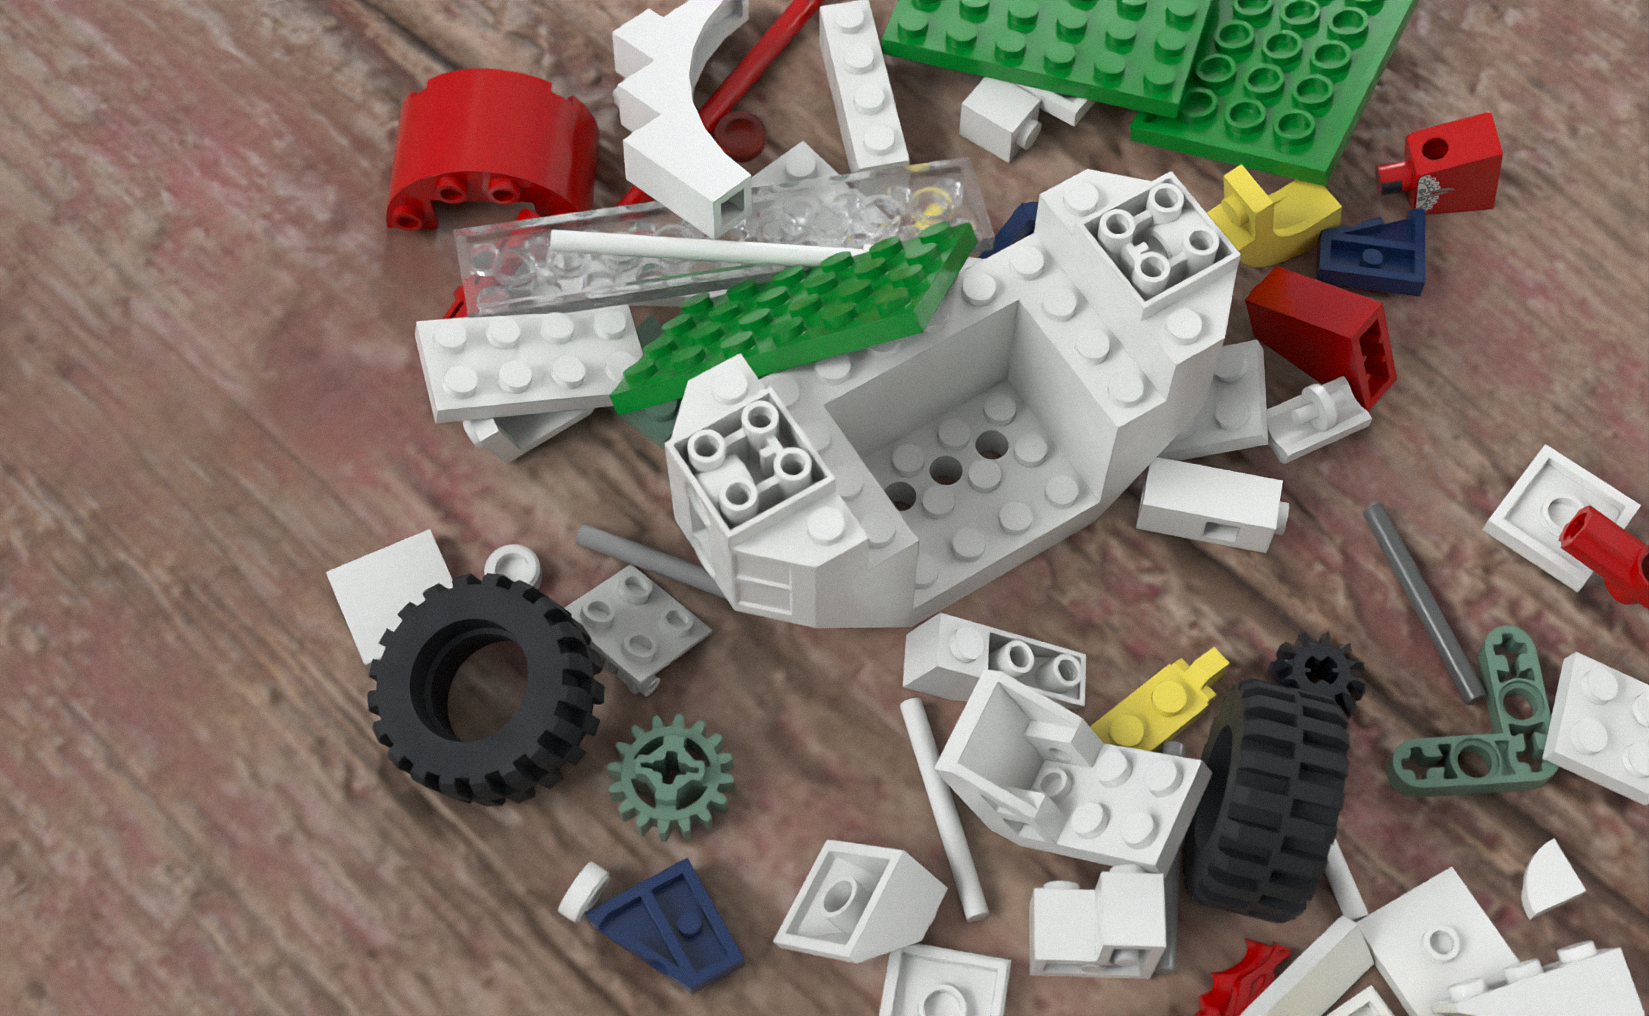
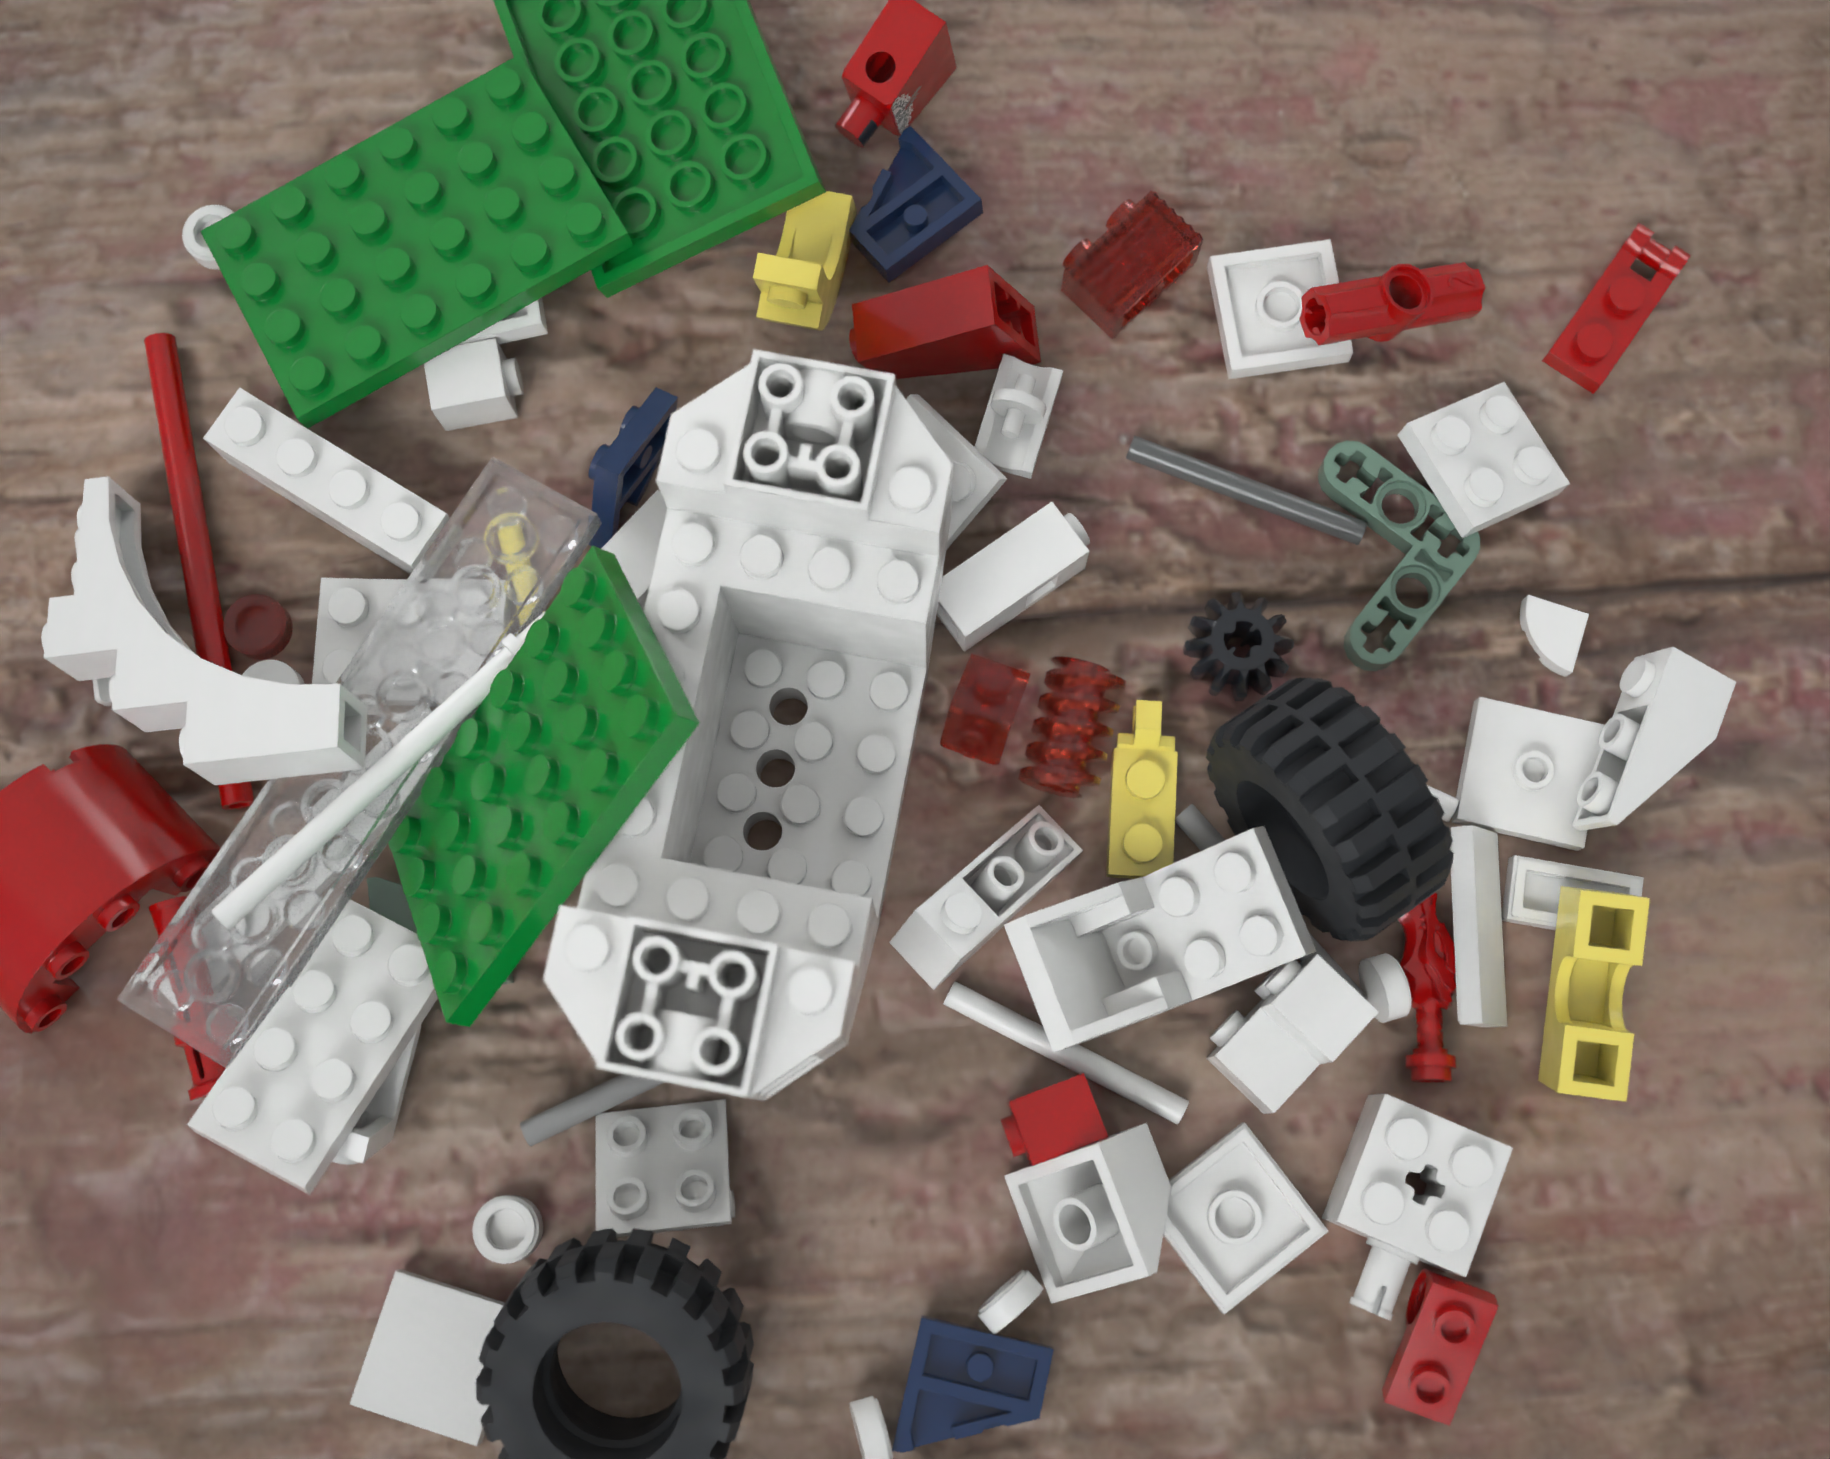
camera: 45 degrees left, 15 degrees up
sand green gear [608,713,735,842] -> none
none -> clear red bracket [940,653,1031,765]
none -> white tile [977,1270,1044,1334]
none -> red brick [1000,1073,1108,1166]
none -> clear red piece [1018,656,1127,798]
none -> clear red brick [1061,191,1203,339]
none -> white tile [1359,953,1412,1023]

